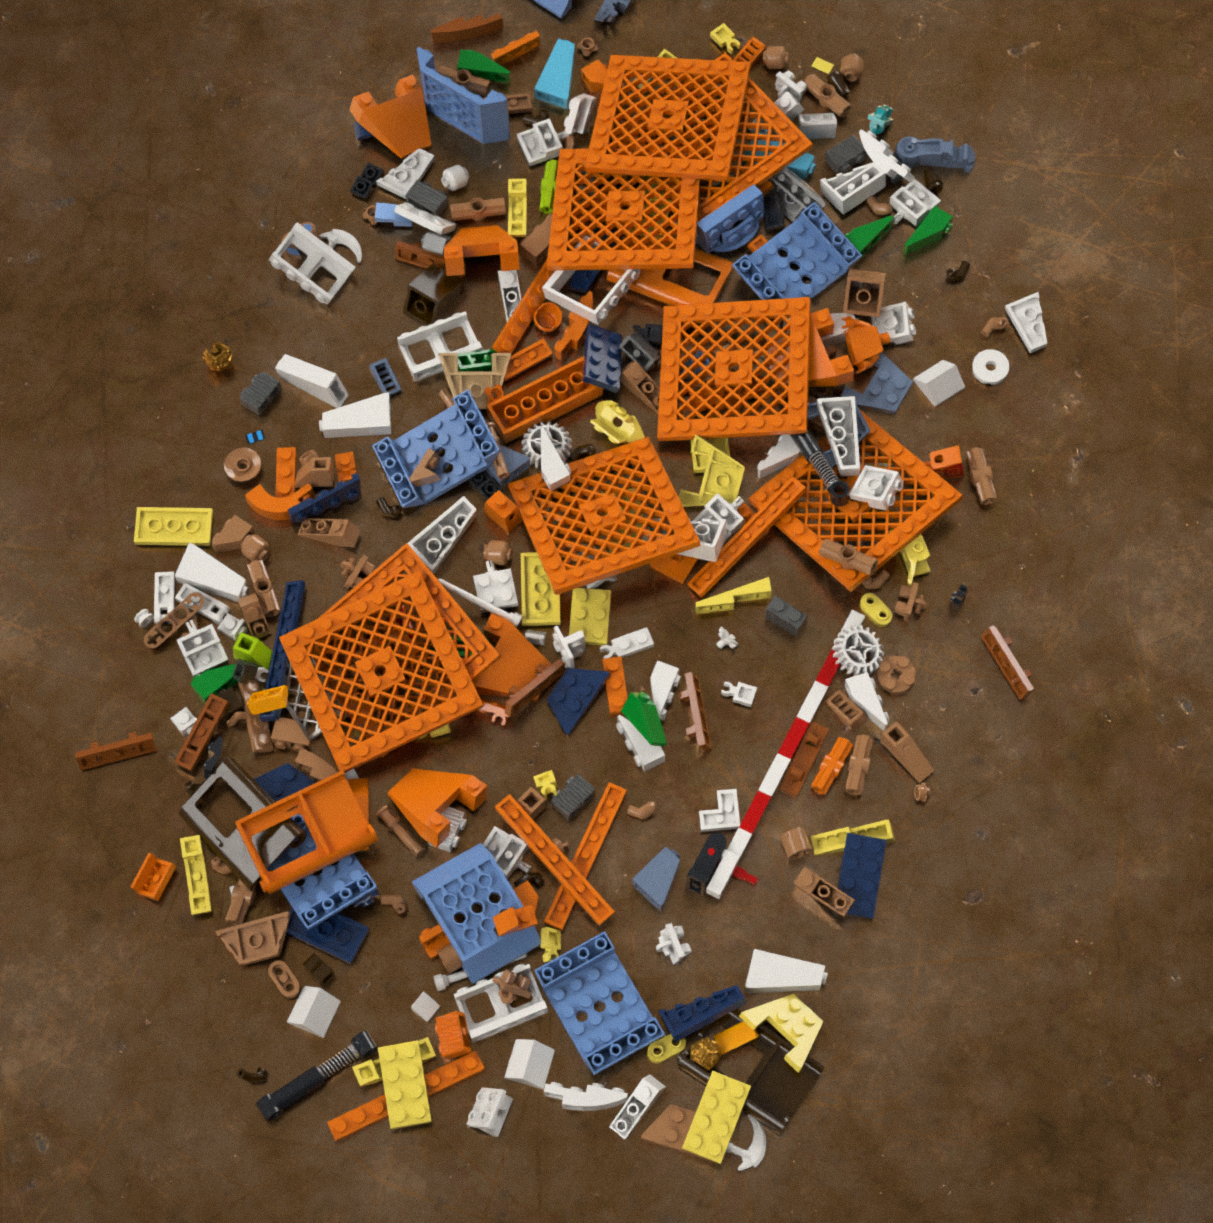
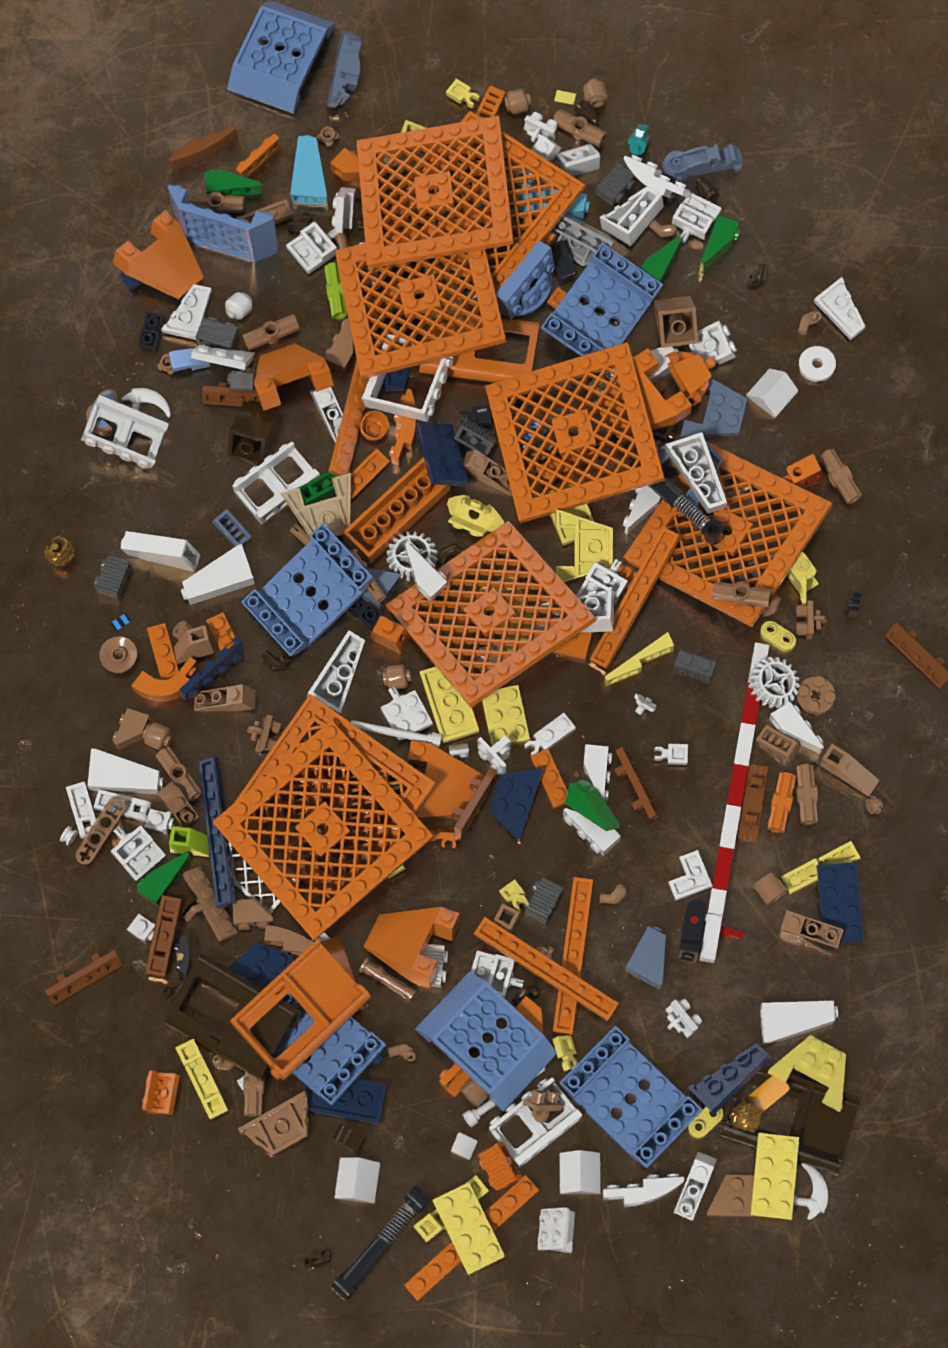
camera: 15 degrees left, 5 degrees up
light yellow plate [134,507,213,546] -> none
pearl dark grey piece [232,659,269,684] -> none
light orange slope [247,685,288,715] -> none
medium nougat plate [268,961,300,998] -> none
medium nougat slope [409,448,442,487] -> none
orange plate [484,385,504,404] -> none
orange slope [493,905,538,937] -> none
light yellow slope [508,179,527,237] -> none
white plate [849,465,903,511] -> none

